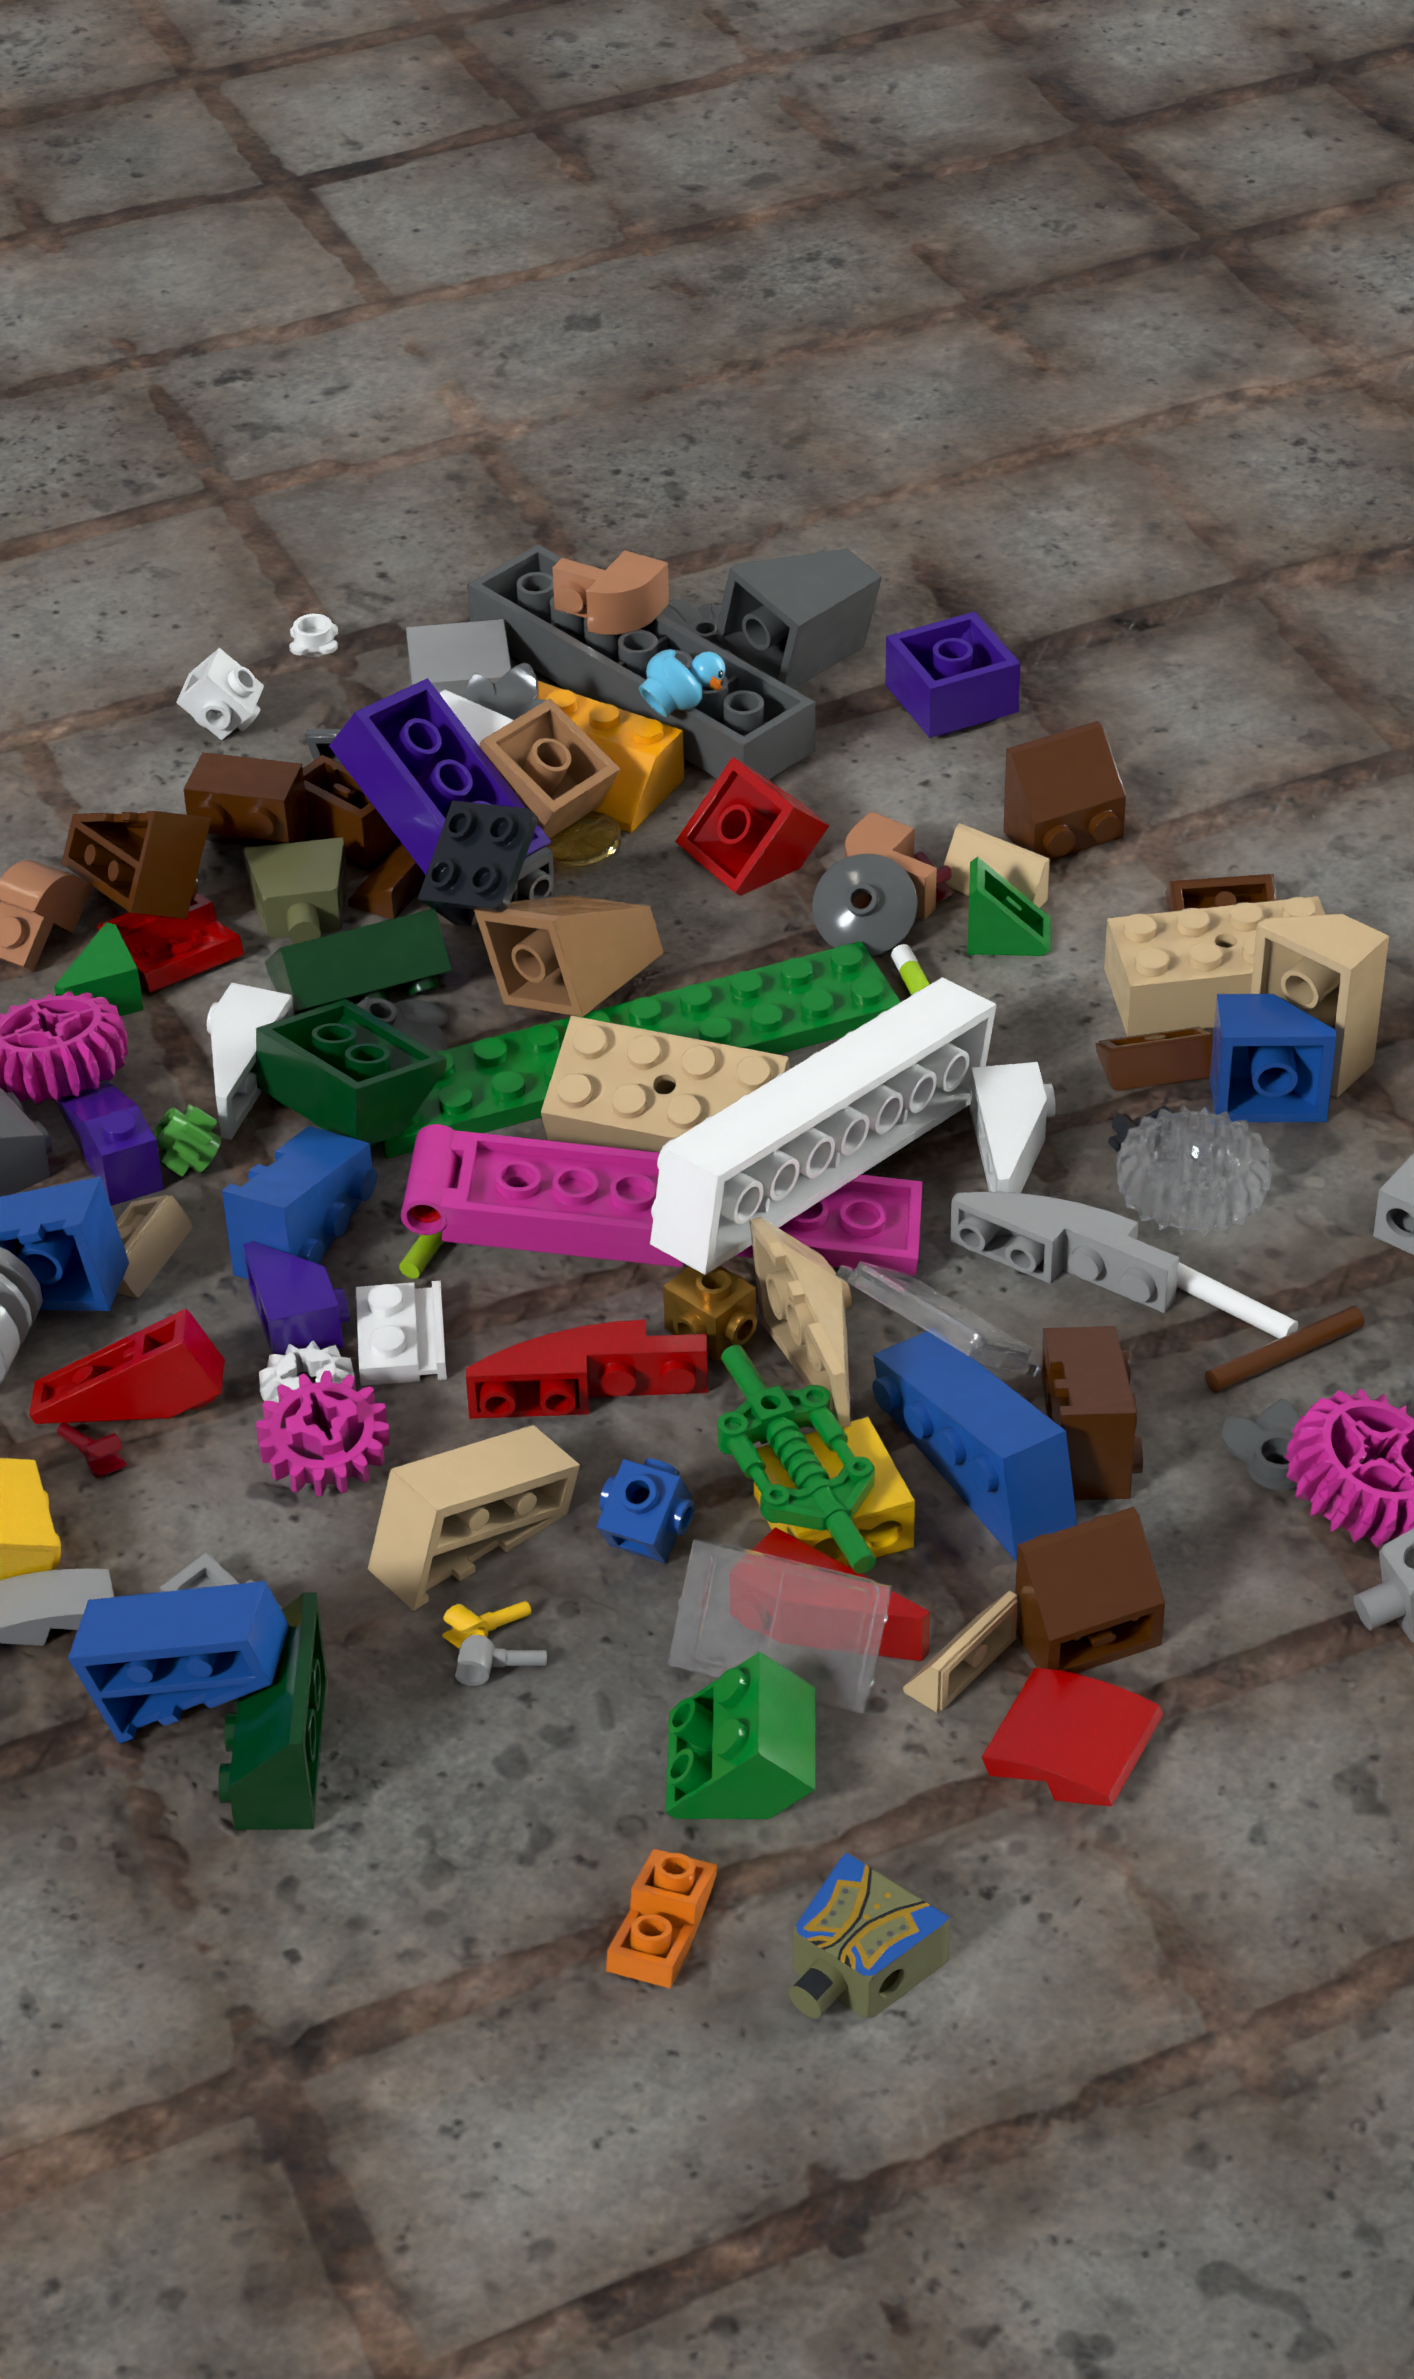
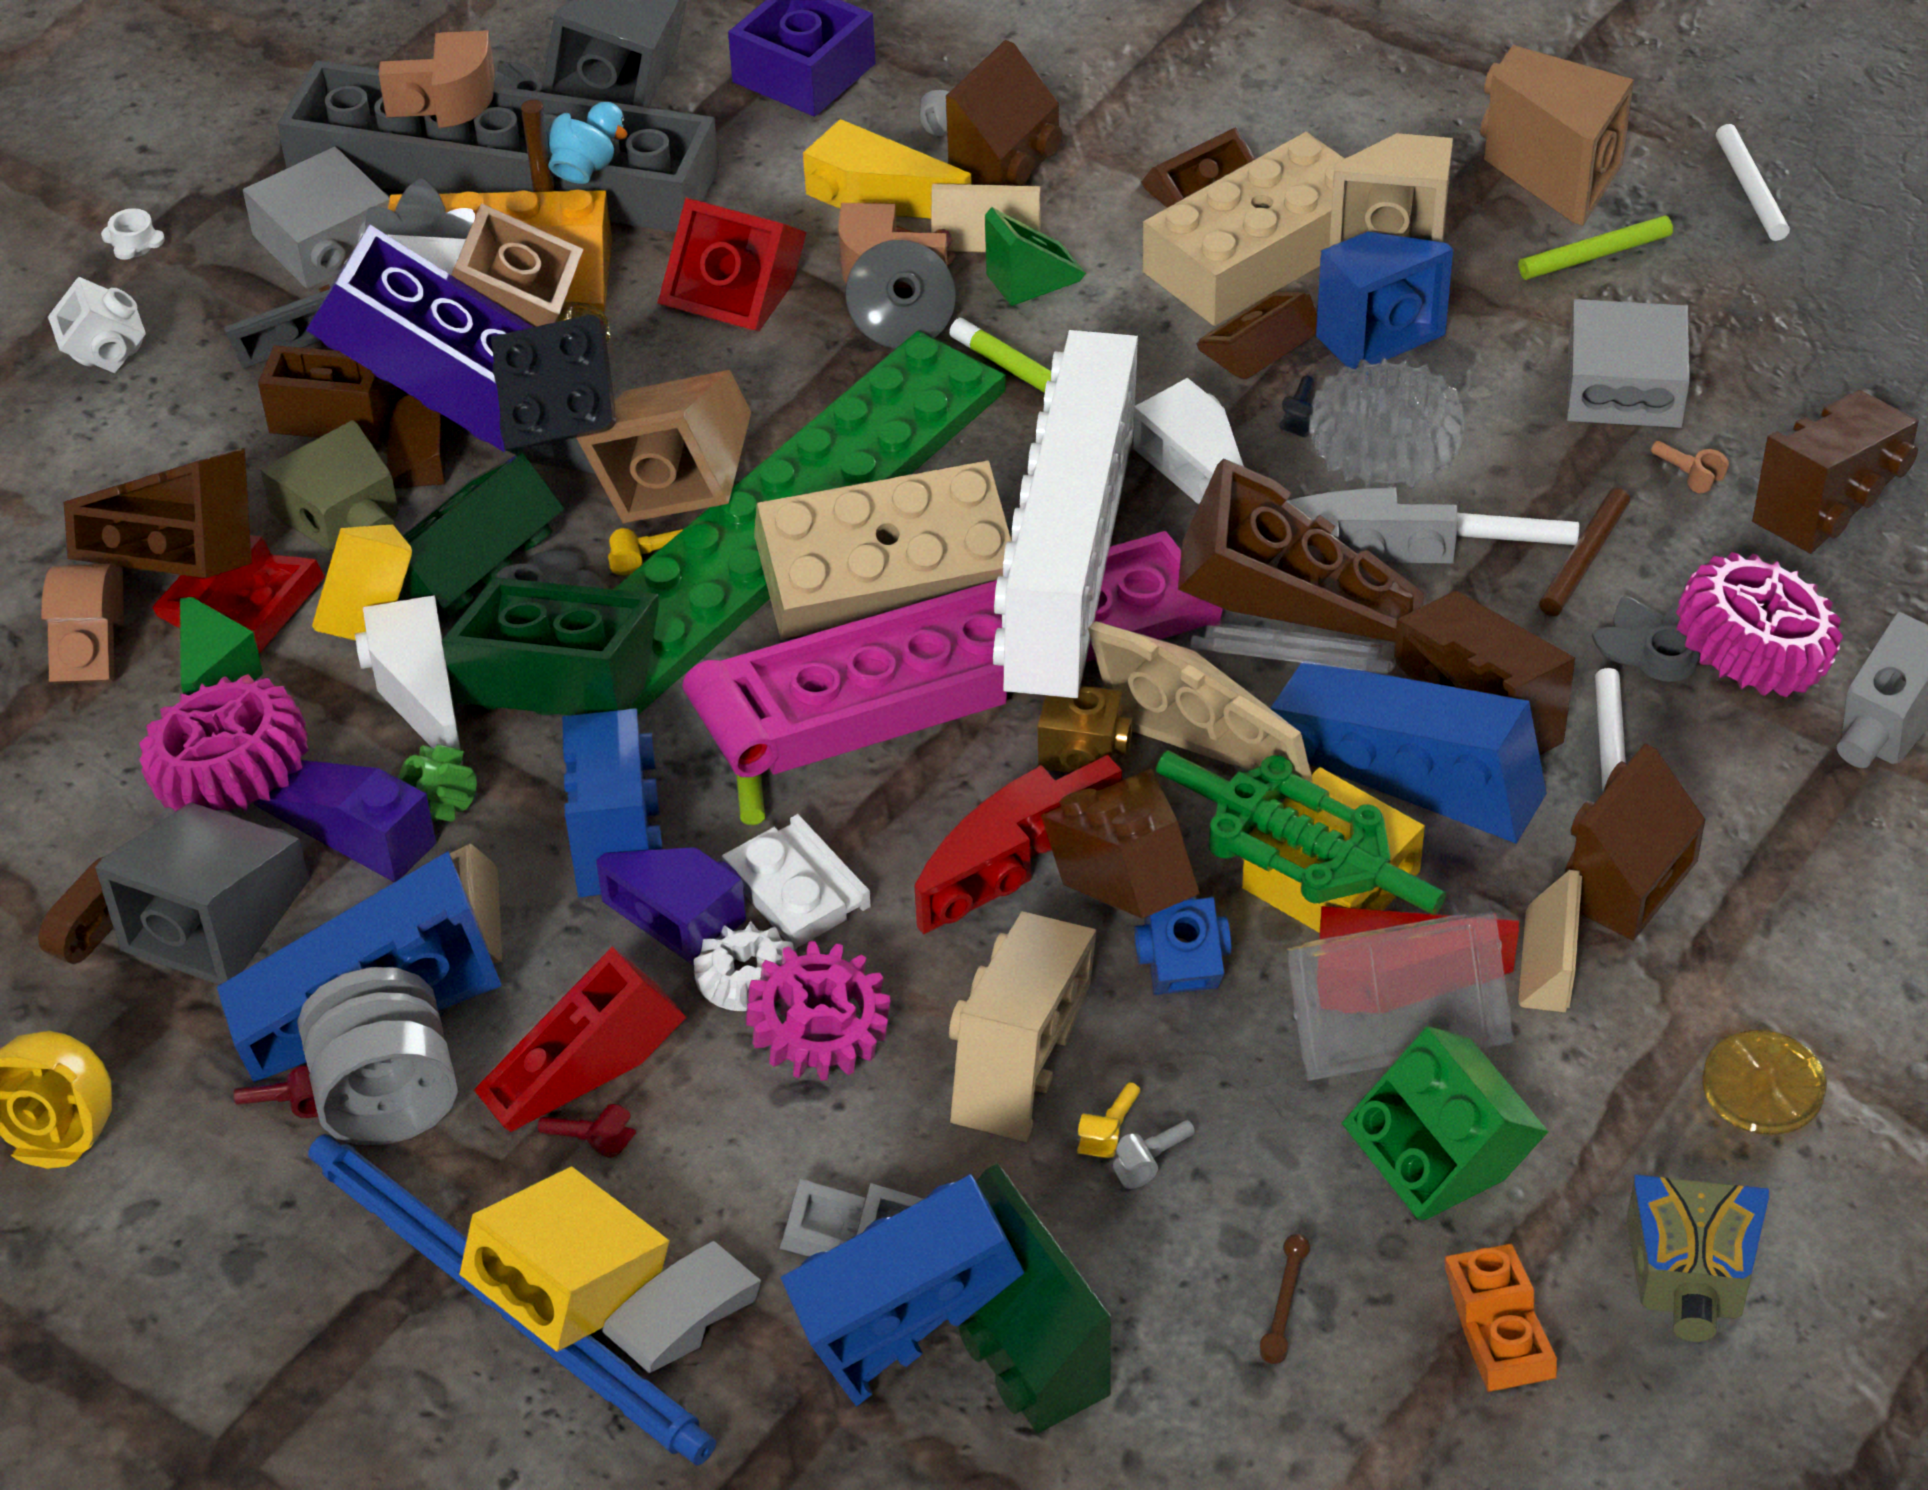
camera: 30 degrees left, 5 degrees up
reddish brown slope [183,752,311,847] -> none
red slope [981,1667,1163,1807] -> none
none -> yellow slope [312,524,412,641]
none -> reddish brown bar [521,100,555,192]
none -> yellow hand [608,528,683,576]
none -> yellow slope [803,119,971,219]
none -> reddish brown wedge [1041,768,1200,919]
none -> reddish brown wedge [1178,458,1424,642]
none -> reddish brown hinge [1260,1234,1310,1364]
none -> white bar [1595,668,1626,792]
none -> clear yellow wheel [1702,1030,1827,1135]

